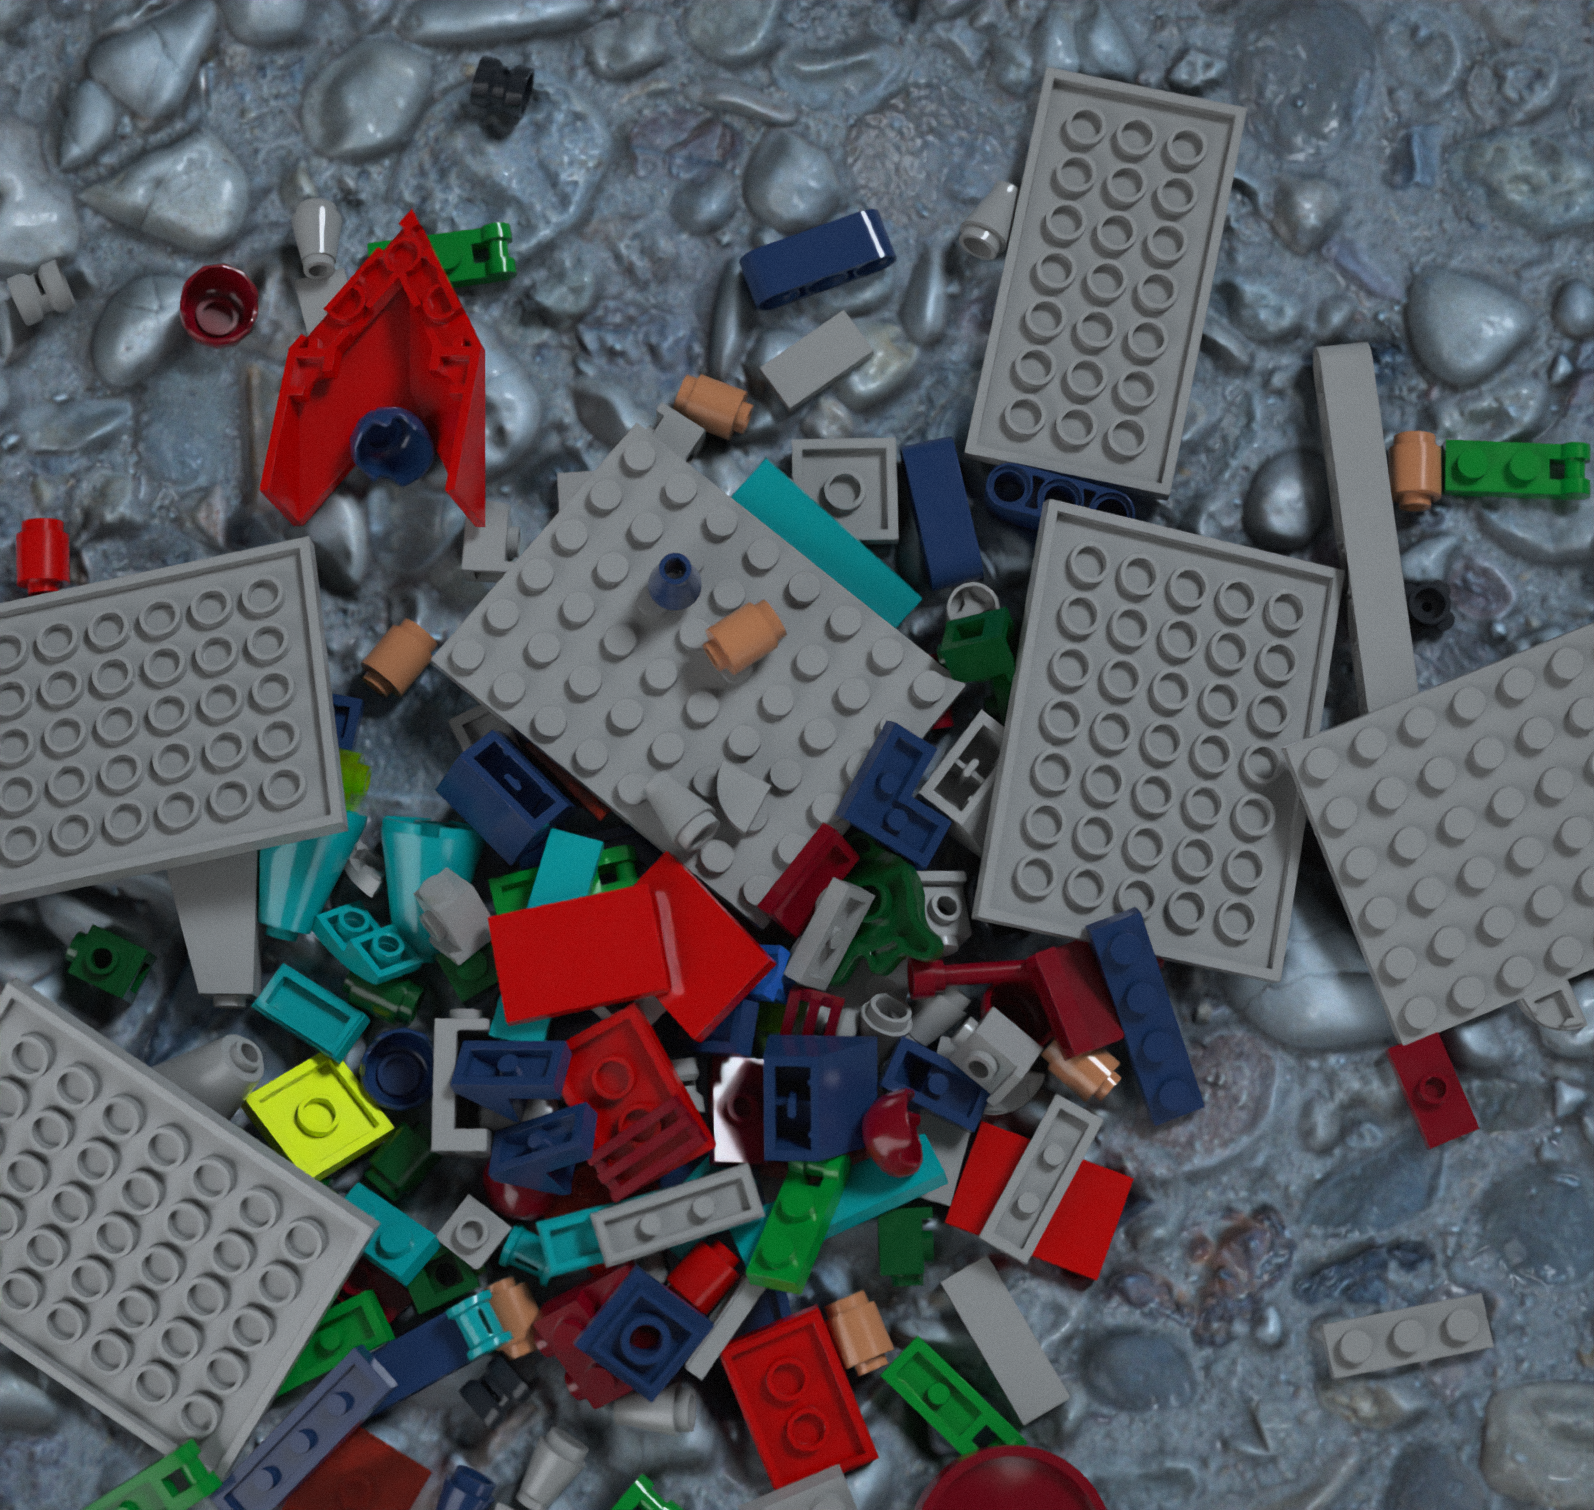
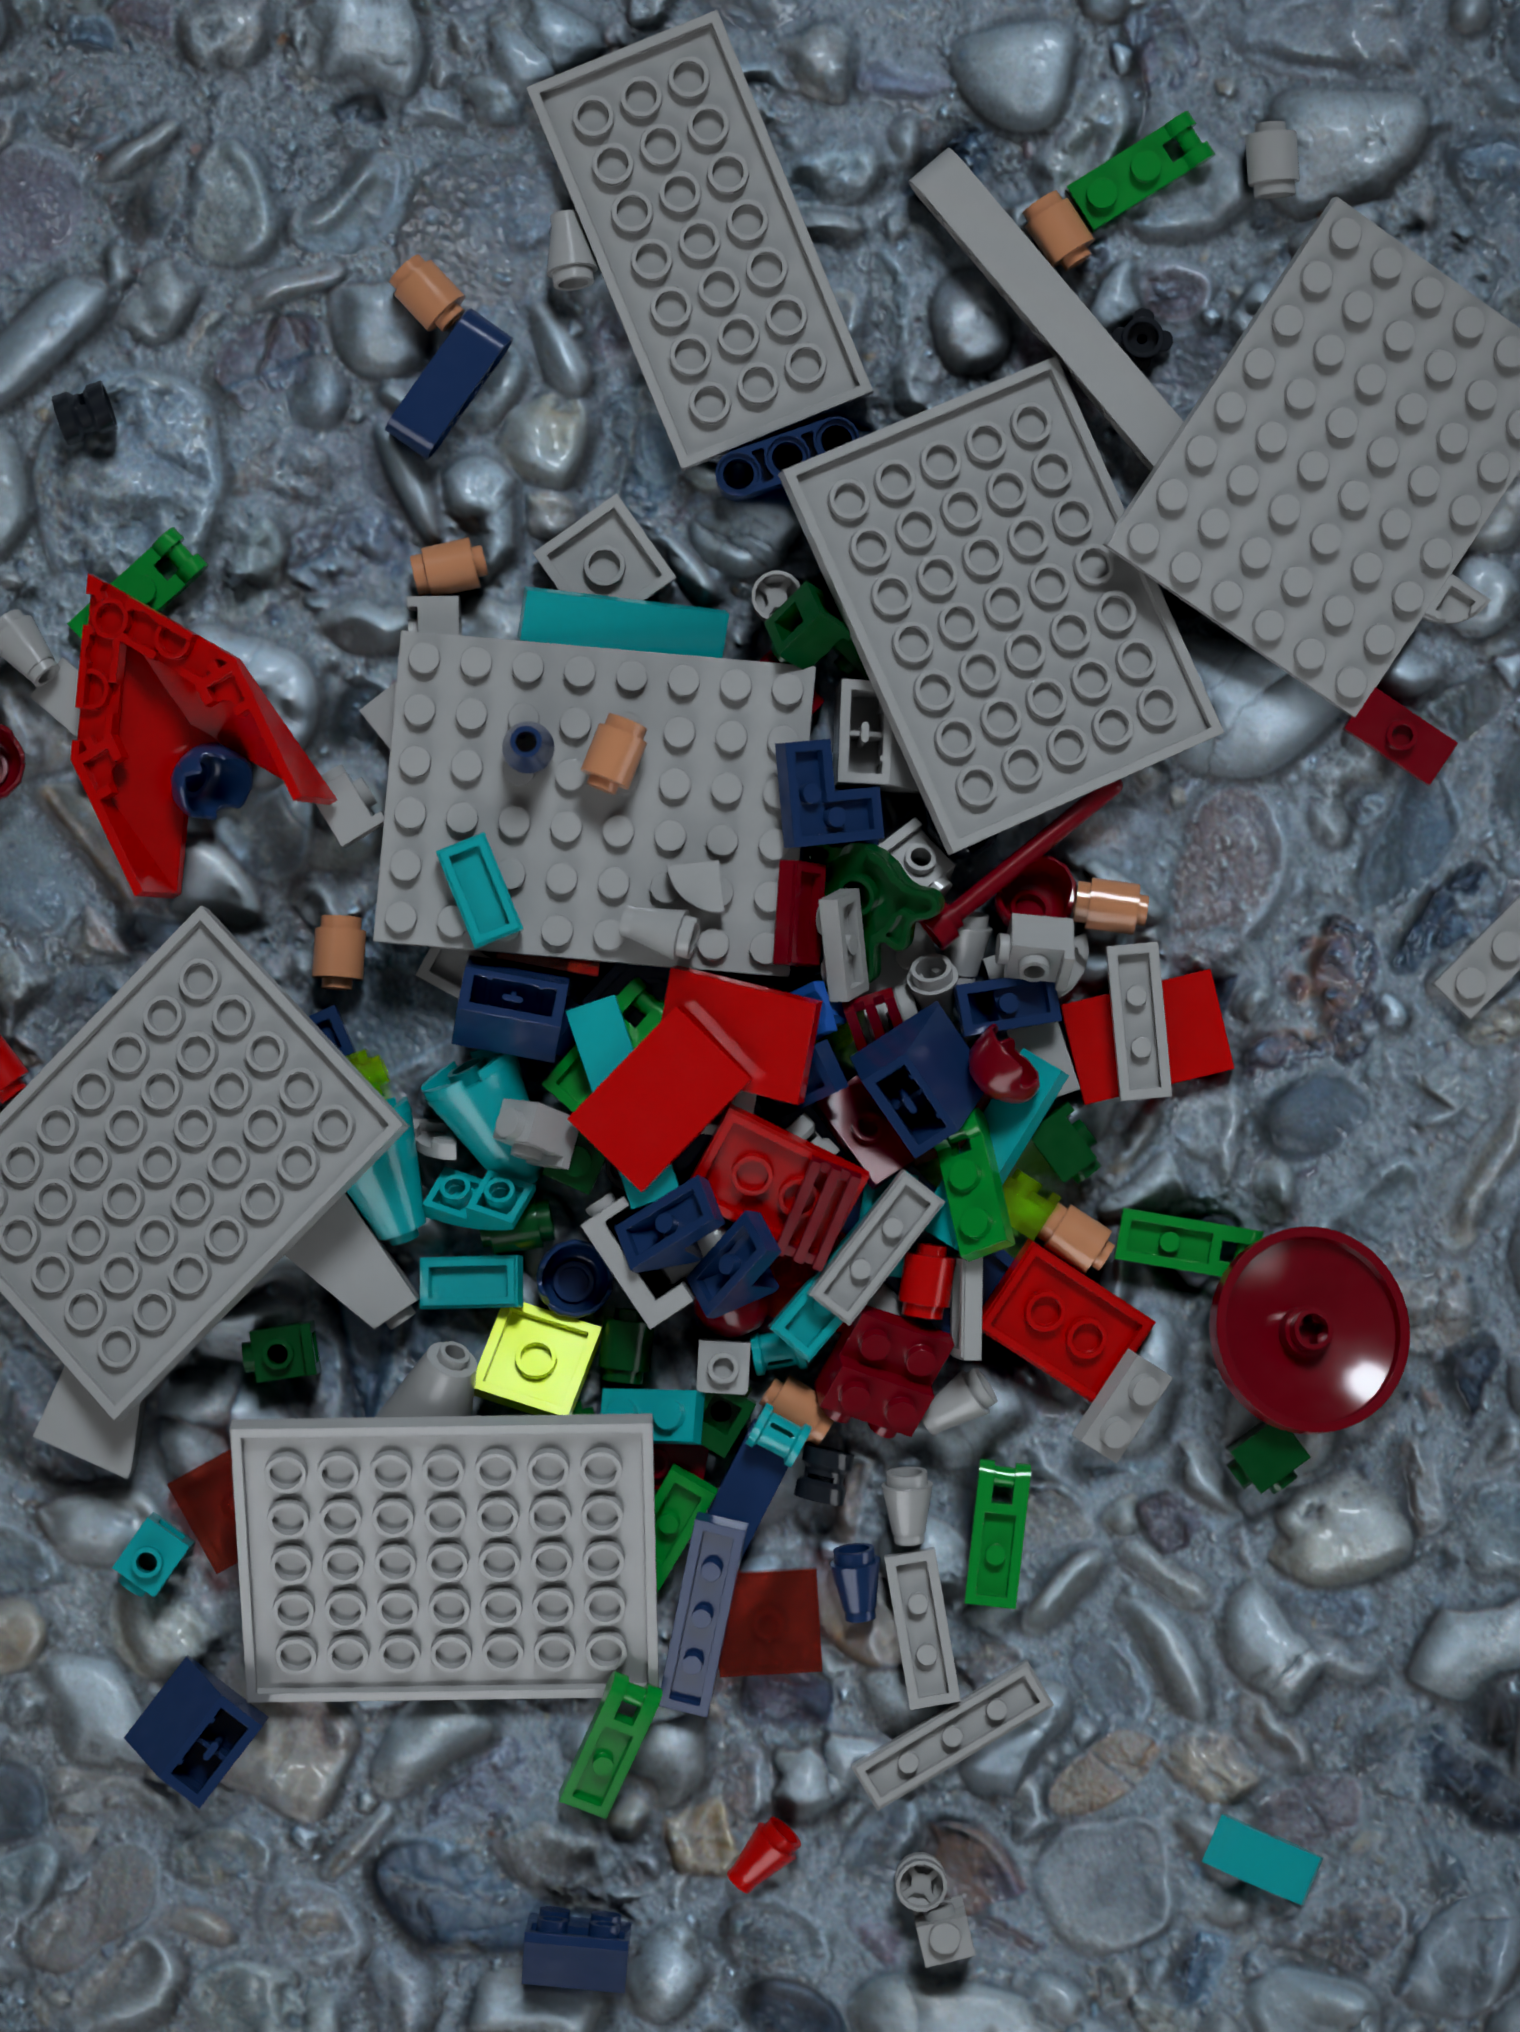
camera: 30 degrees left, 10 degrees up
dark blue piece [573,1265,715,1403] -> none
light grey tile [760,310,874,413] -> none
dark blue beam [900,436,984,591] -> none
light grey tile [940,1255,1071,1426] -> none
dark red panel [1024,940,1124,1061] -> none
dark blue plate [1085,907,1205,1126] -> none
none -> nougat brick [389,254,465,332]
none -> teal tile [436,832,524,950]
none -> clear neon green brick [1002,1169,1062,1241]

